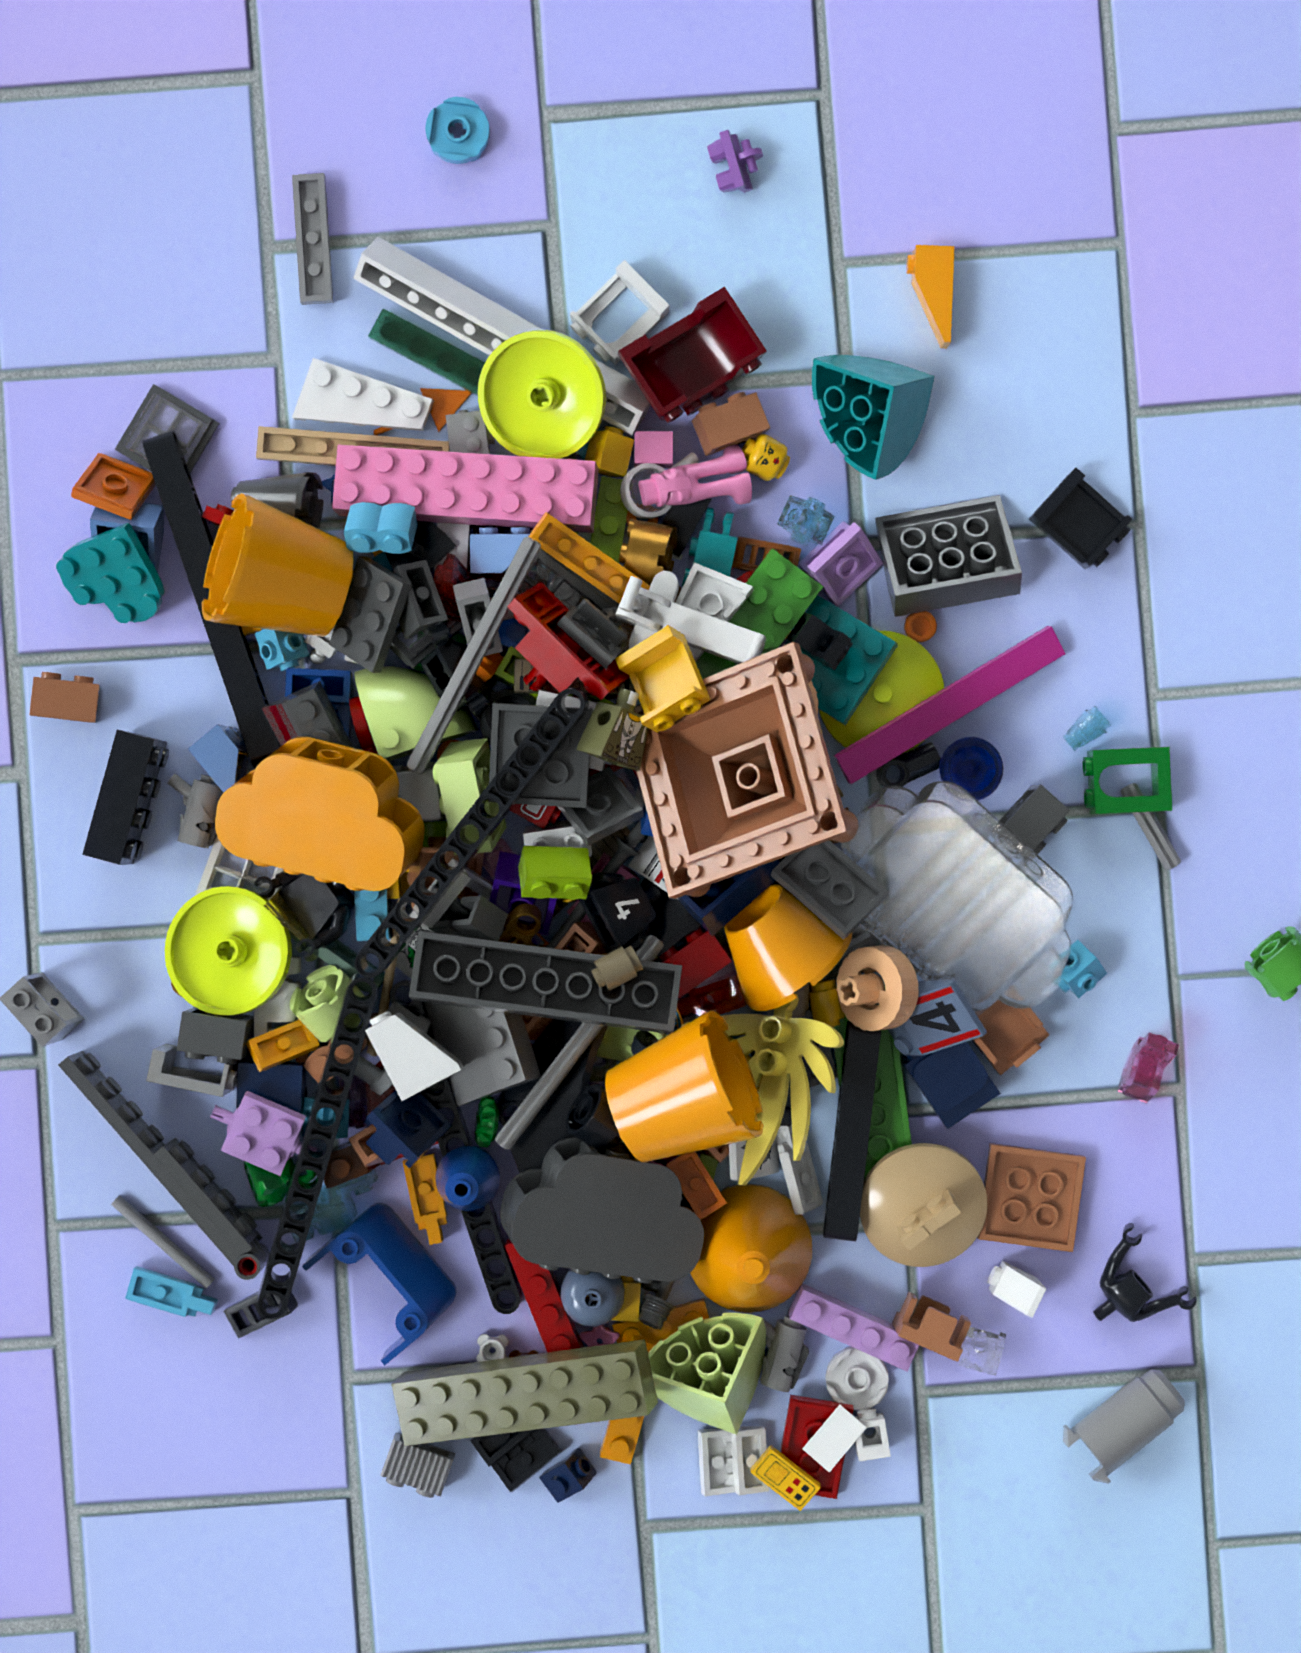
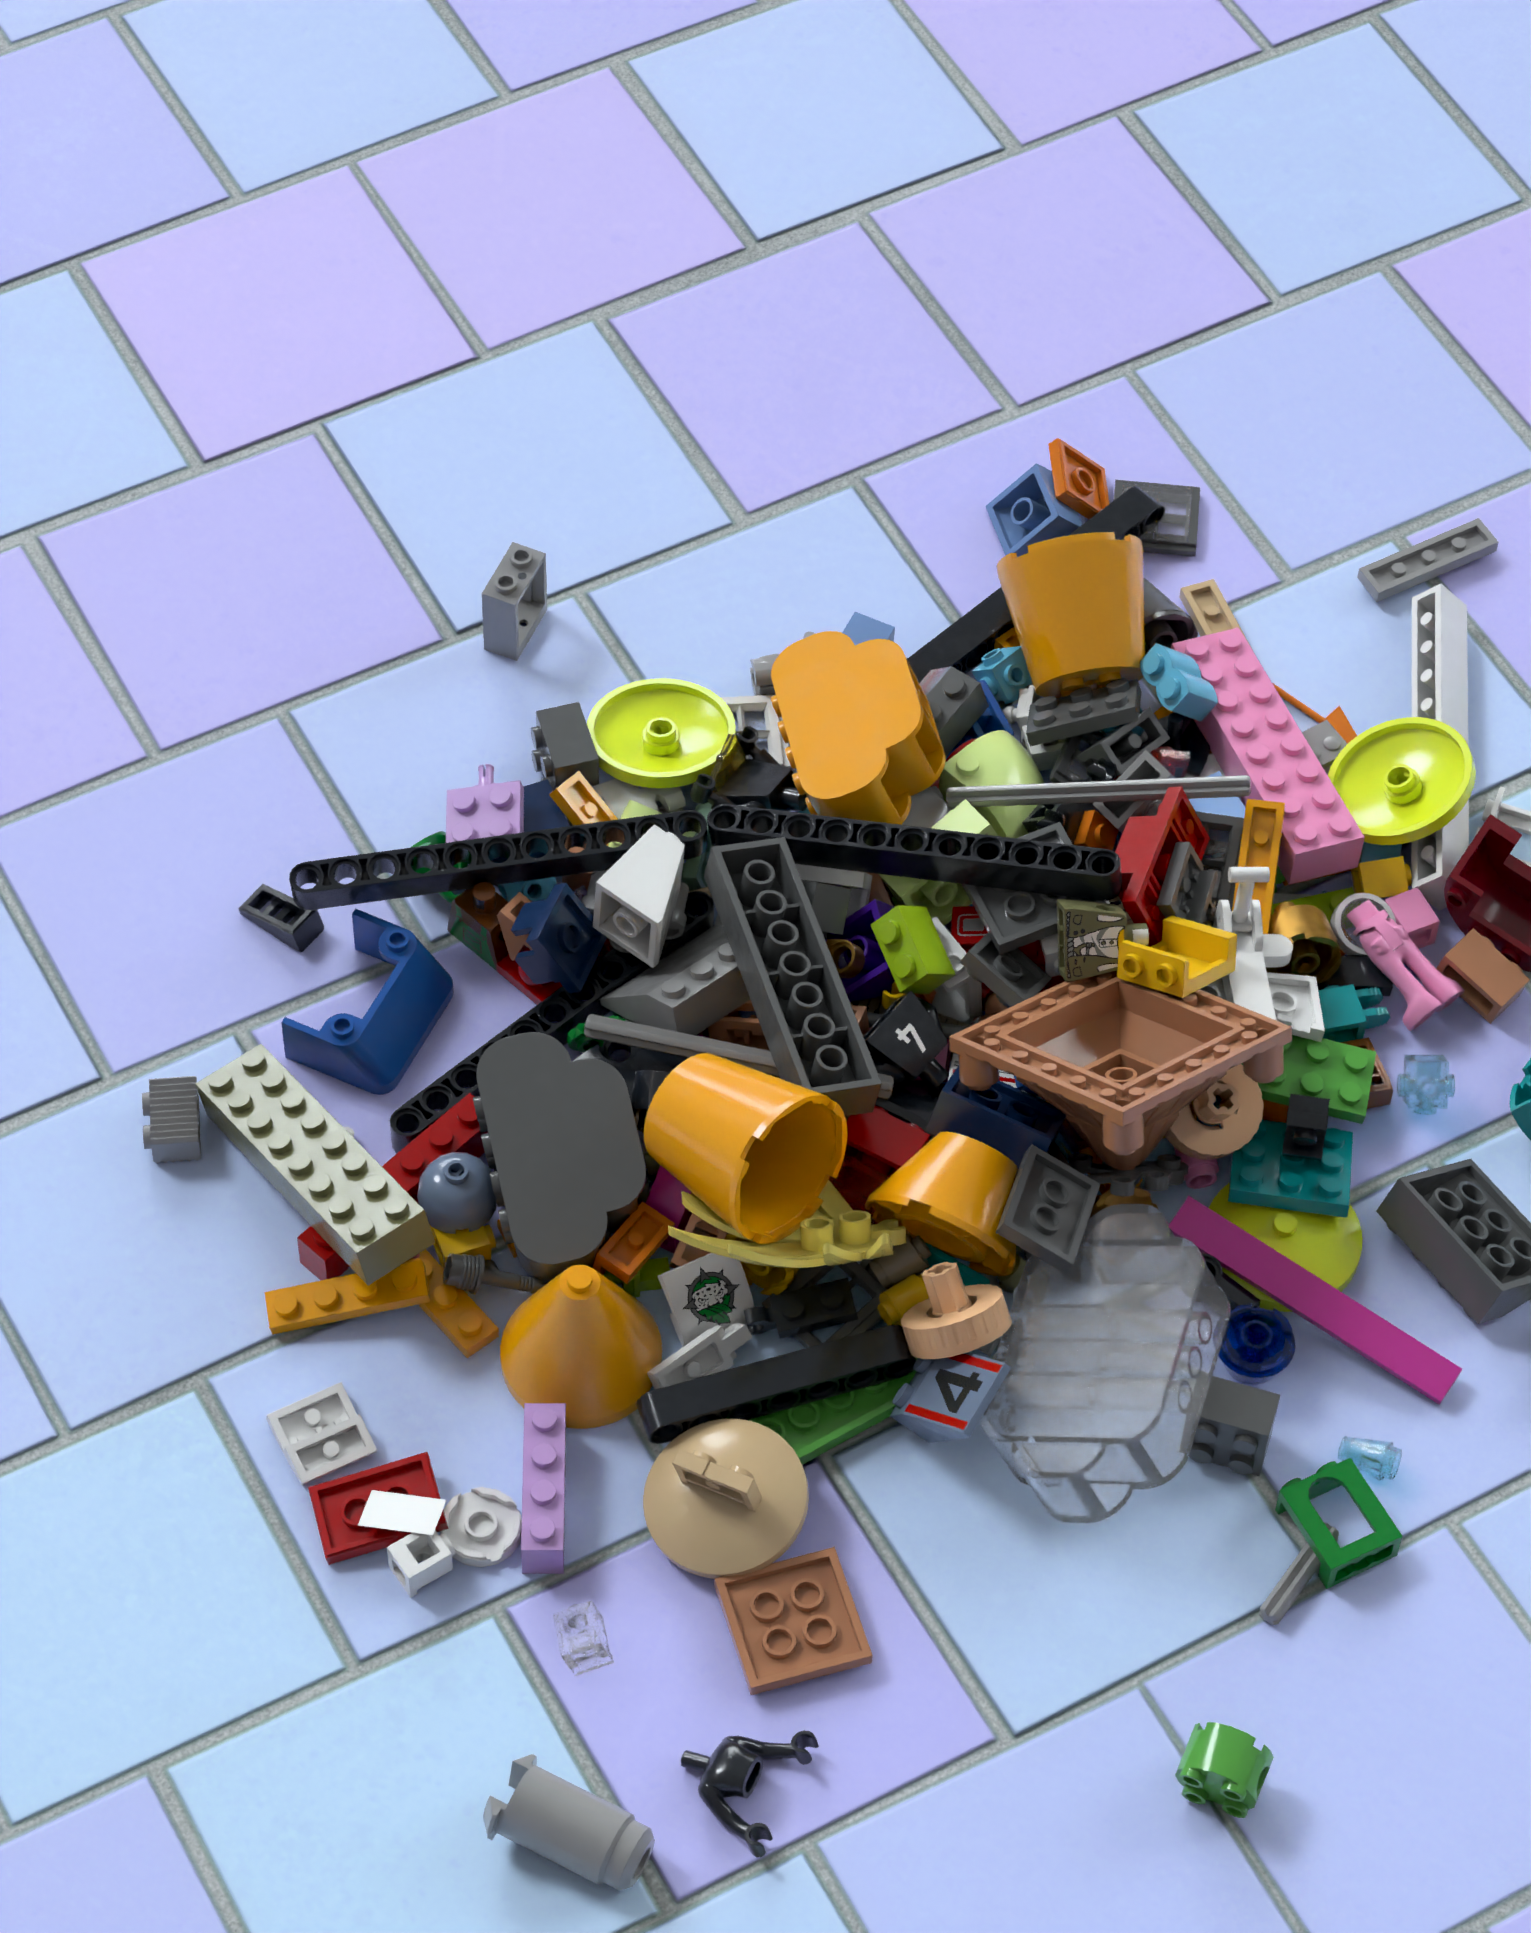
camera: 65 degrees right, 35 degrees down
nougat brick [29,672,100,723] -> none
teal plate [56,522,165,623] -> none
dark grey hinge [58,1051,270,1280] -> none
black brick [82,729,169,865] -> none
light grey bar [111,1195,215,1289] -> none
medium azure hinge [125,1266,218,1317] -> none
light grey panel [146,1044,240,1097] -> none
clear light blue plate [291,1169,379,1242] -> none
white wing [292,358,434,431] -> none
clear green plate [368,308,485,396] -> none
light orange hinge [402,1153,448,1245] -> none
blue cone [436,1146,500,1211] -> none
black slope [470,1428,562,1492] -> none
dark blue bracket [539,1448,597,1503] -> none
dark tan brick [591,946,643,991] -> none
yellowish green brick [648,1313,766,1435] -> none
yellow head [742,433,790,481] -> none
yellow tile [750,1445,821,1511] -> none
light grey piece [757,1315,809,1392] -> none
lavender bracket [798,521,883,607] -> none
nougat panel [892,1292,971,1362] -> none
dark blue brick [902,1042,1001,1129] -> none
orange tile [904,611,937,643] -> none
nougat panel [971,985,1050,1075] -> none
white slope [987,1260,1046,1318] -> none
medium azure brick [1049,940,1108,999] -> none
clear pink brick [1117,1032,1179,1104] -> none

